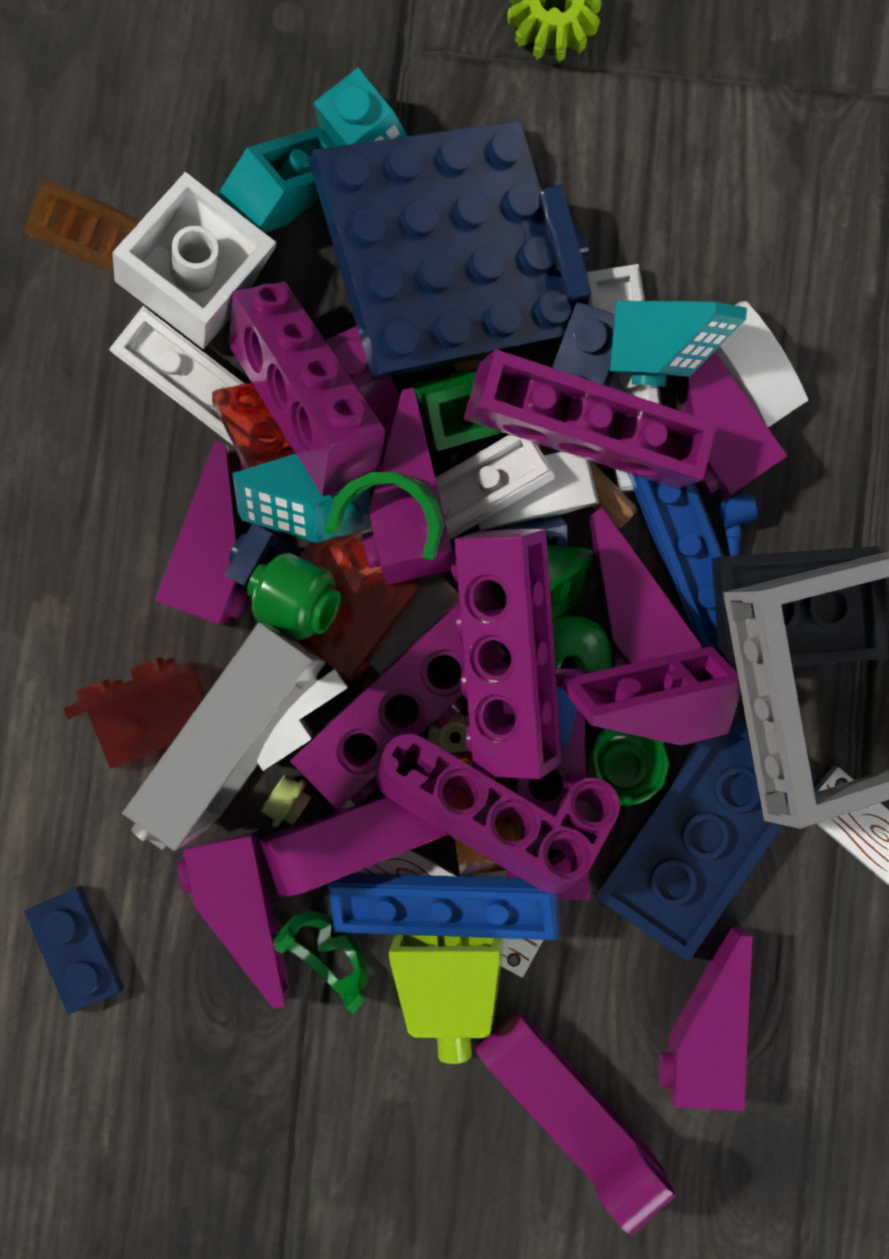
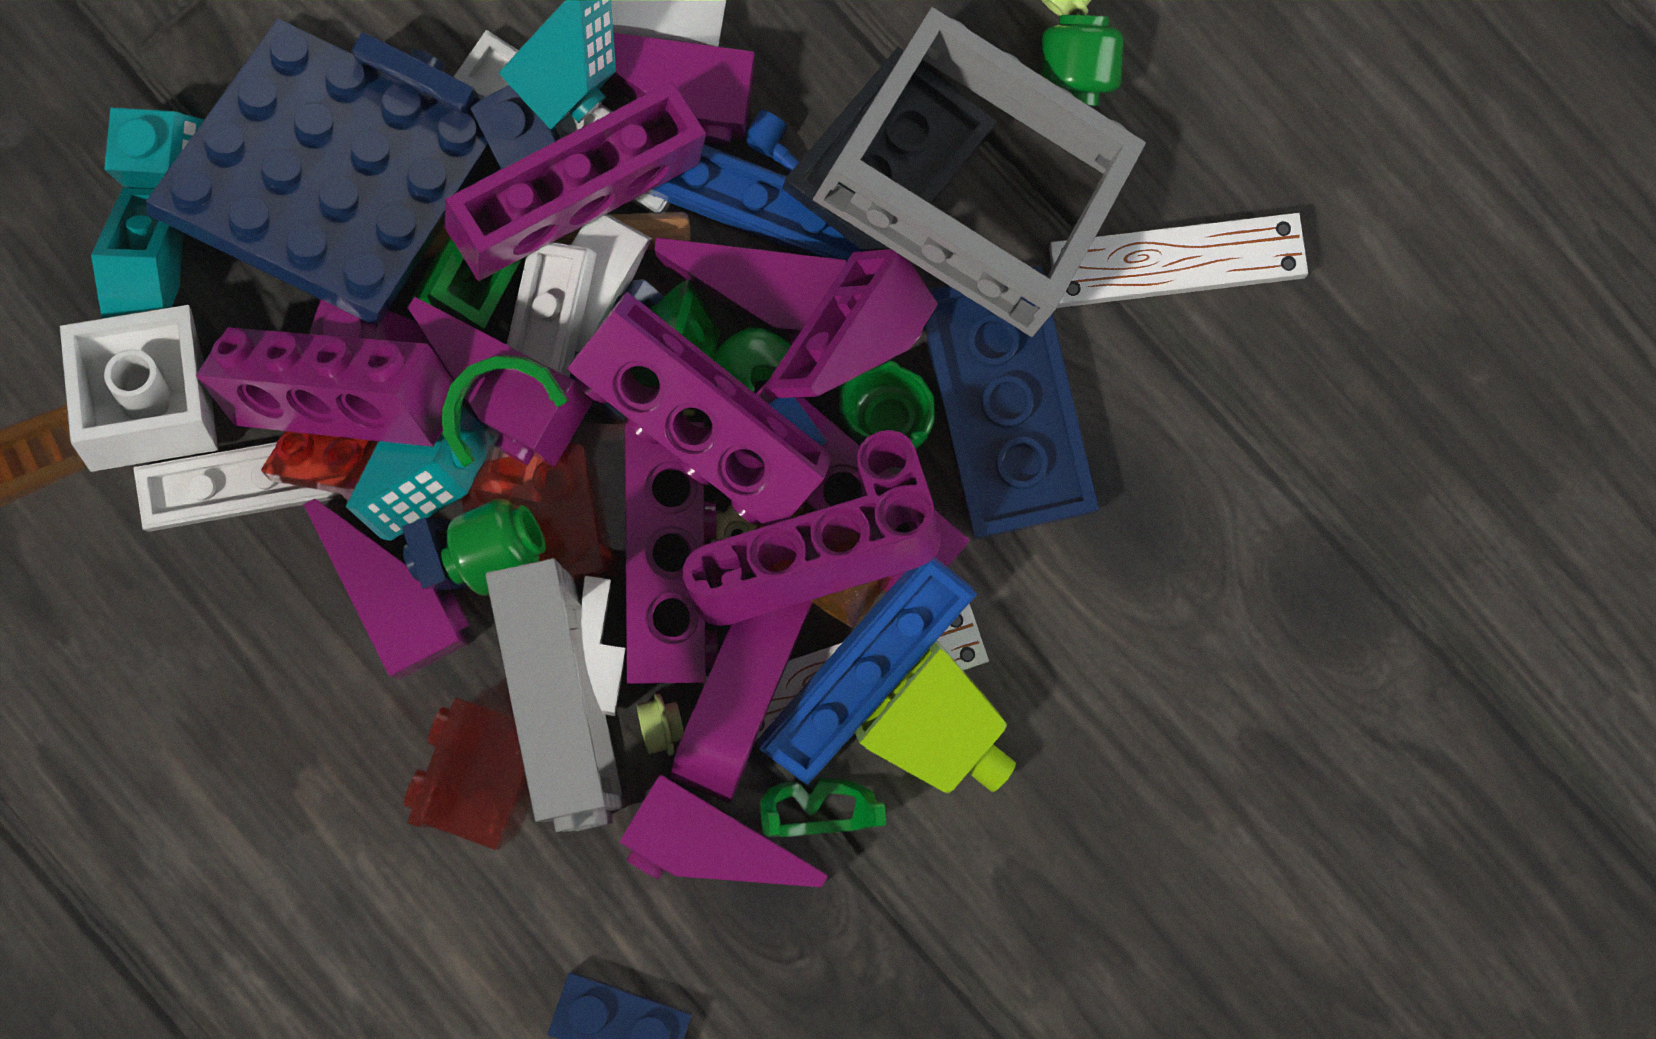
camera: 50 degrees left, 5 degrees down
magenta beam [475,1009,677,1237] -> none
magenta slope [658,926,753,1111] -> none

